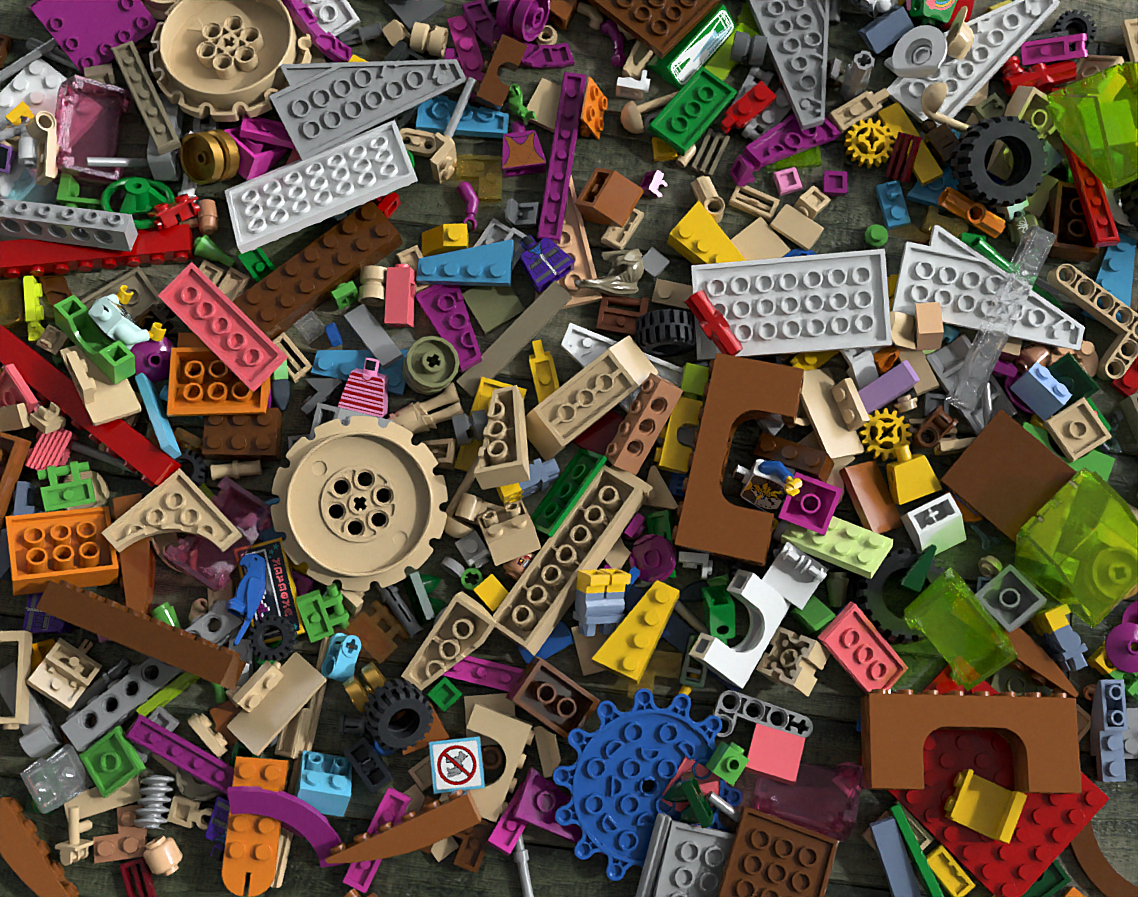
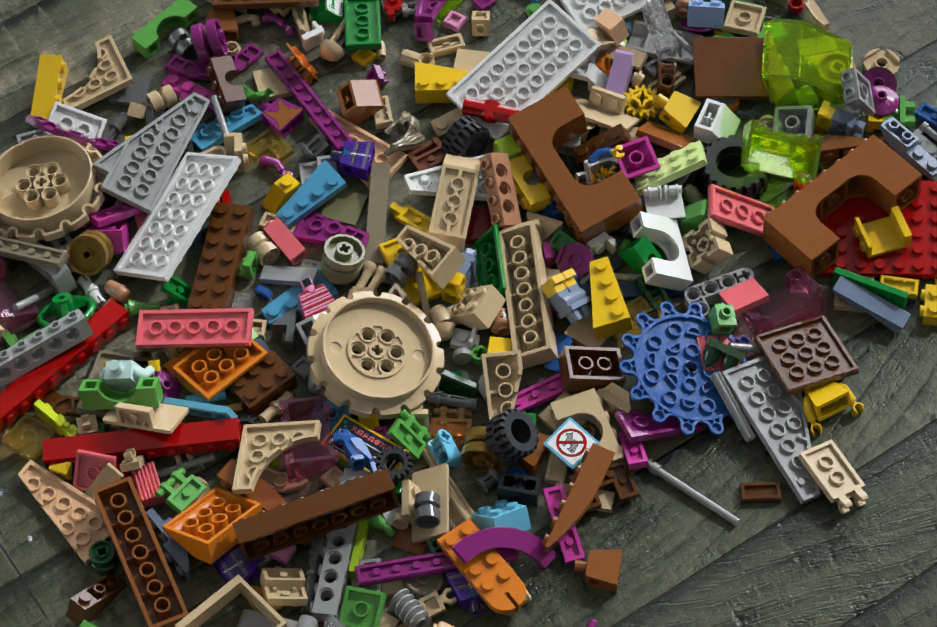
camera: 35 degrees left, 20 degrees down
red hinge [147,194,200,230] -> none
tan plate [187,713,228,757] -> none
light grey tile [641,247,670,280] -> none
dark tan tile [691,128,730,179] -> none
tan slope [770,204,824,251] -> none
dark green slope [896,544,937,595] -> none
tan tile [934,437,975,456] -> none
magenta plate [985,355,1018,378] -> none
none -> dark grey wheel [414,491,440,529]
none -> light grey plate [841,67,875,116]

